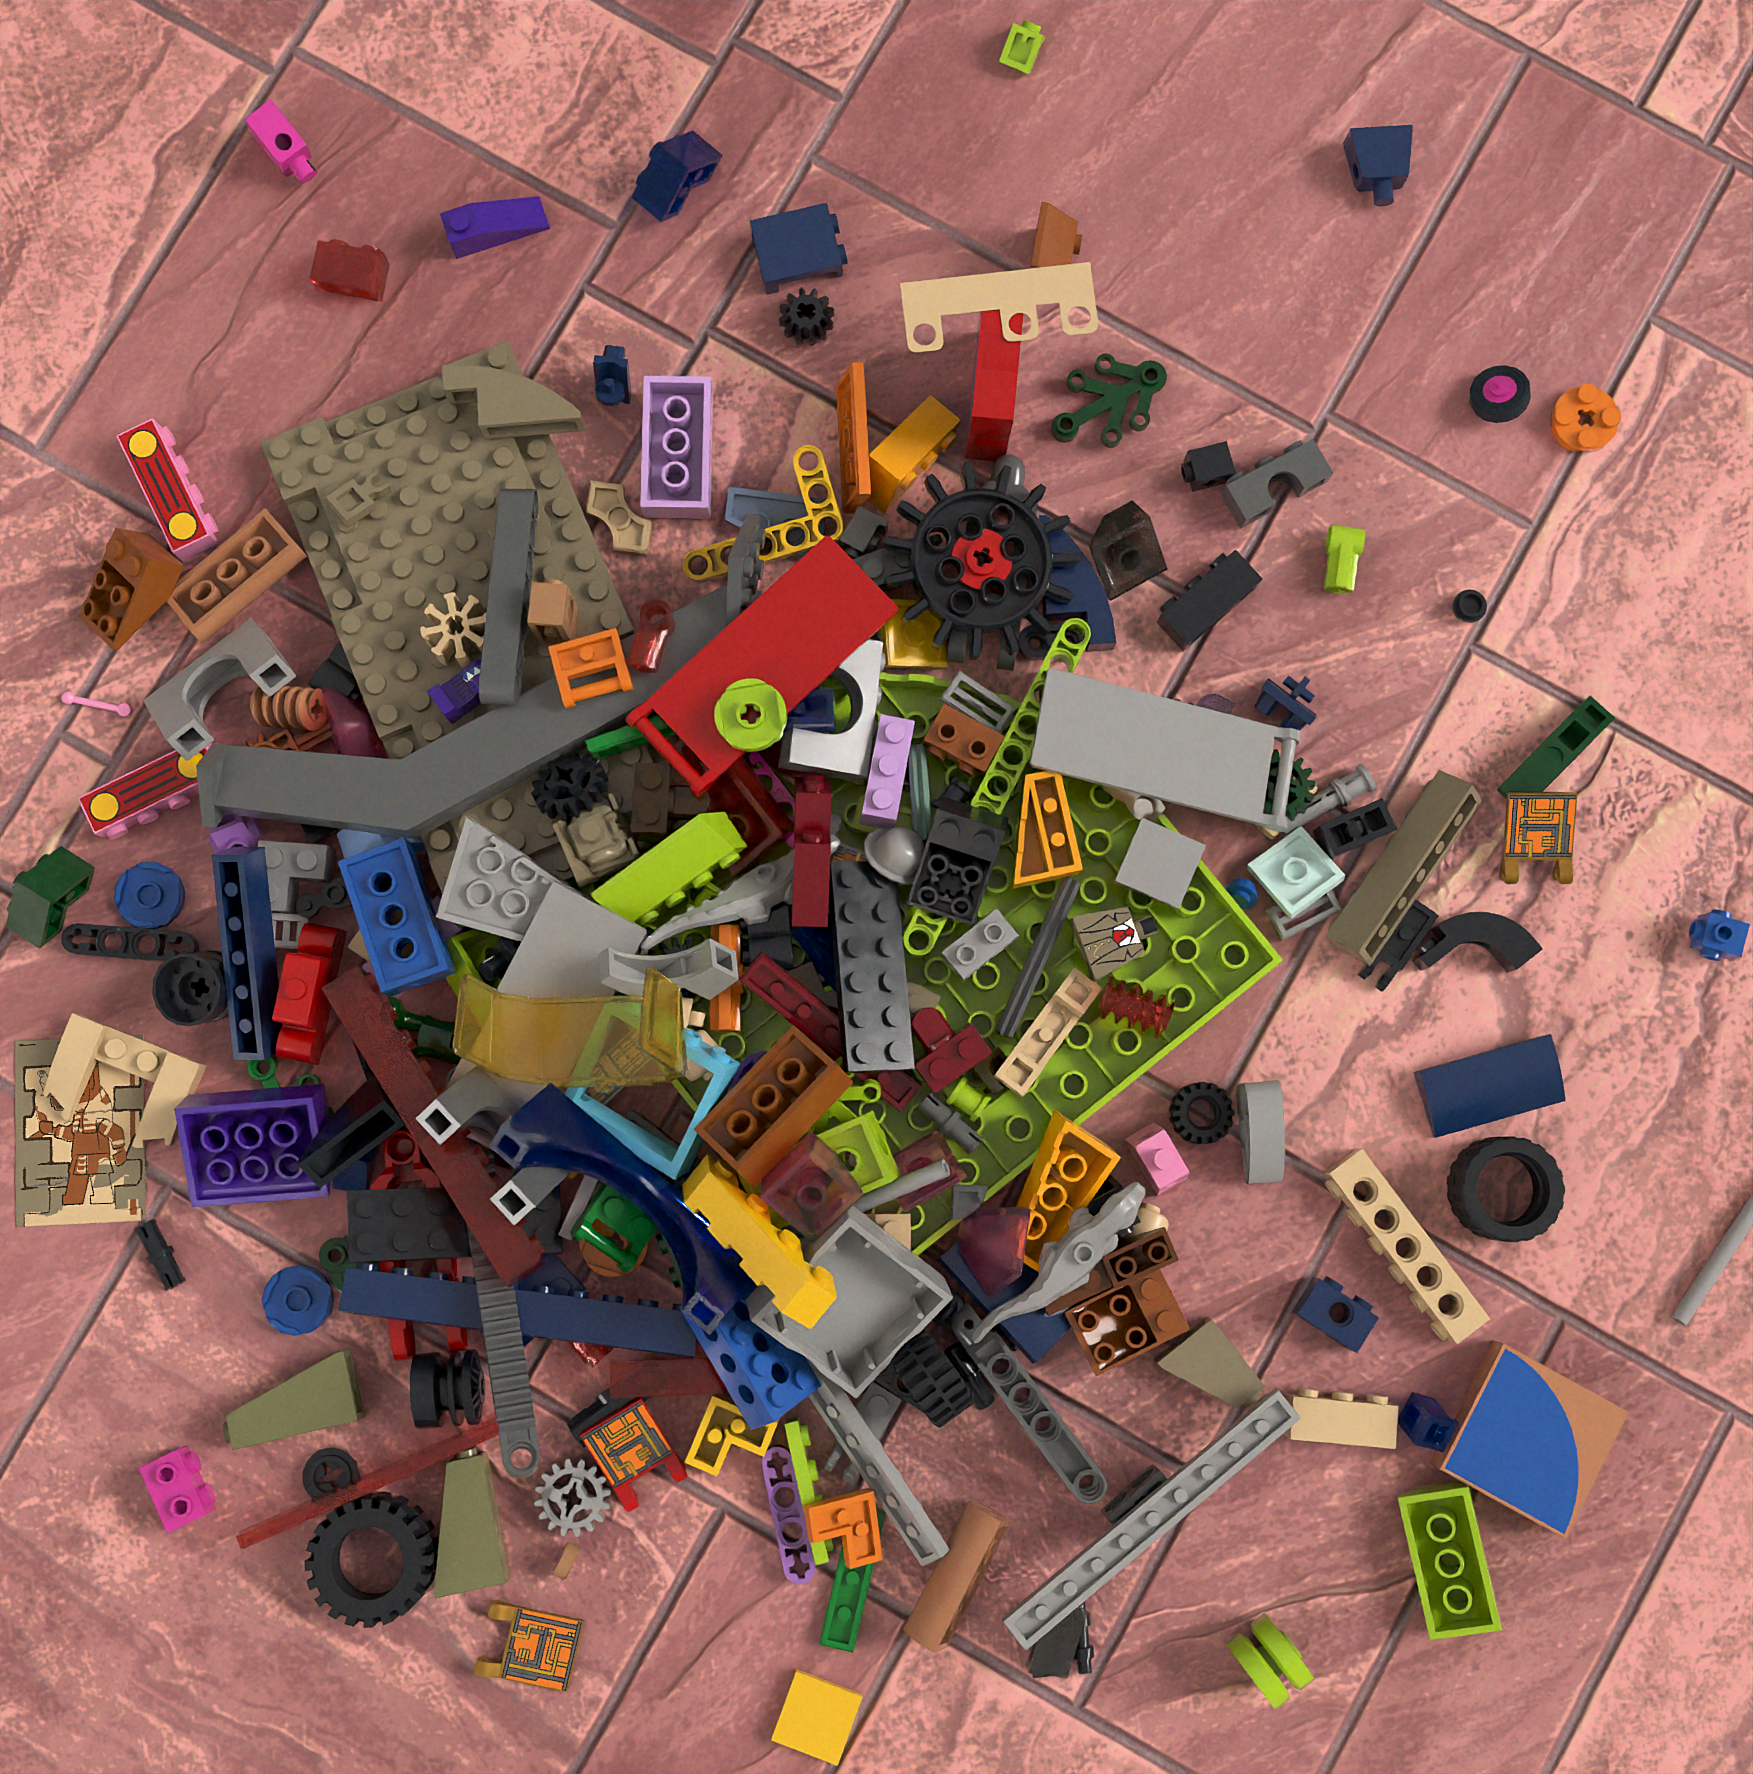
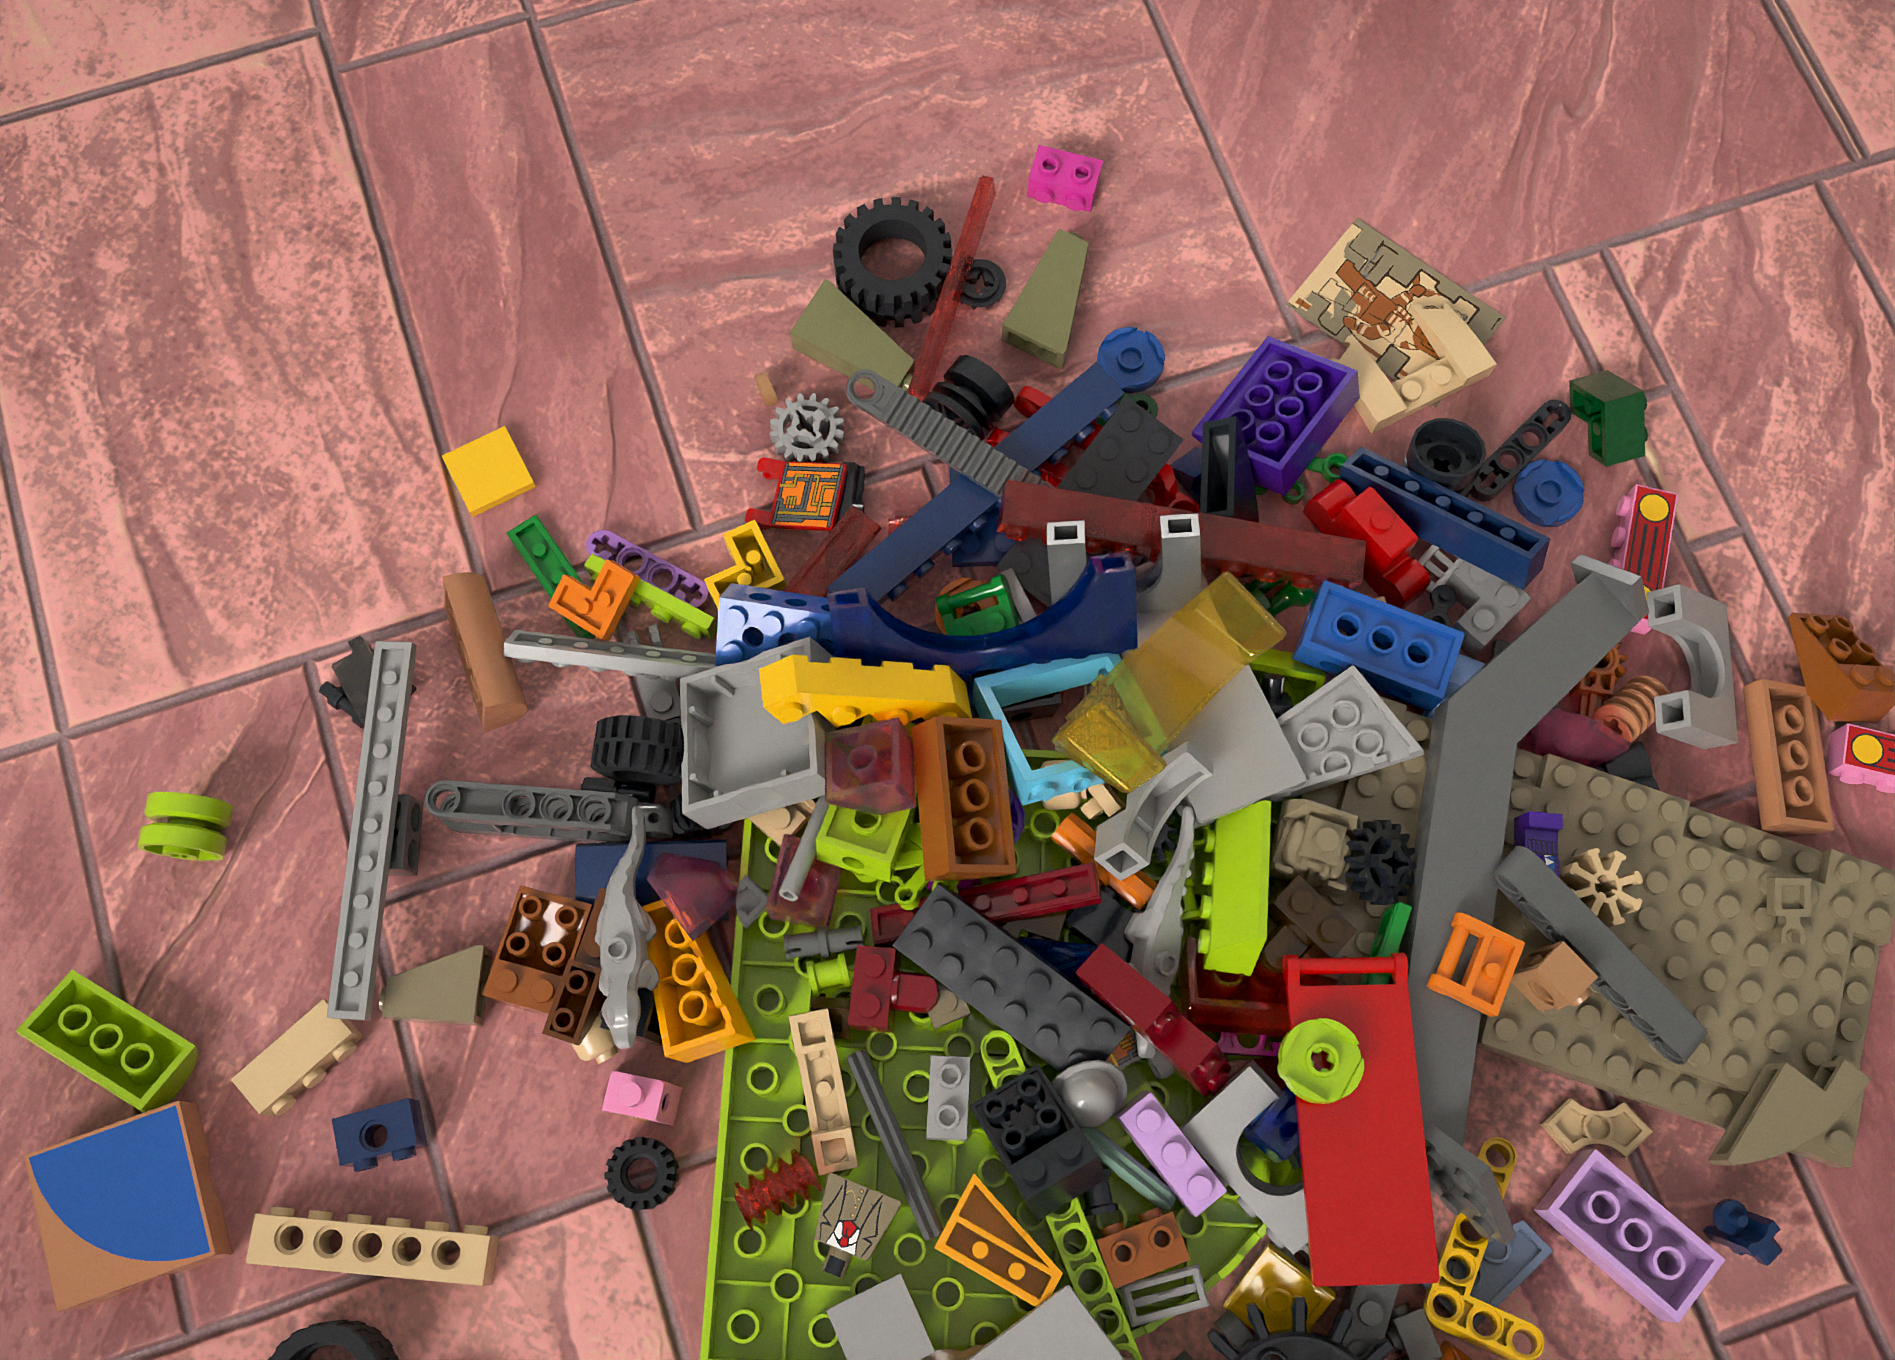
camera: 135 degrees right, 10 degrees down
bright pink hinge [61,691,132,717] -> none
black pin [134,1219,187,1291] -> none
medium lavender brick [209,814,263,853] -> none
flag [474,1599,584,1692] -> none
clear red piece [627,599,676,674] -> none
light grey beam [1236,1080,1285,1185] -> none
clear blue brick [1398,1392,1459,1452] -> none

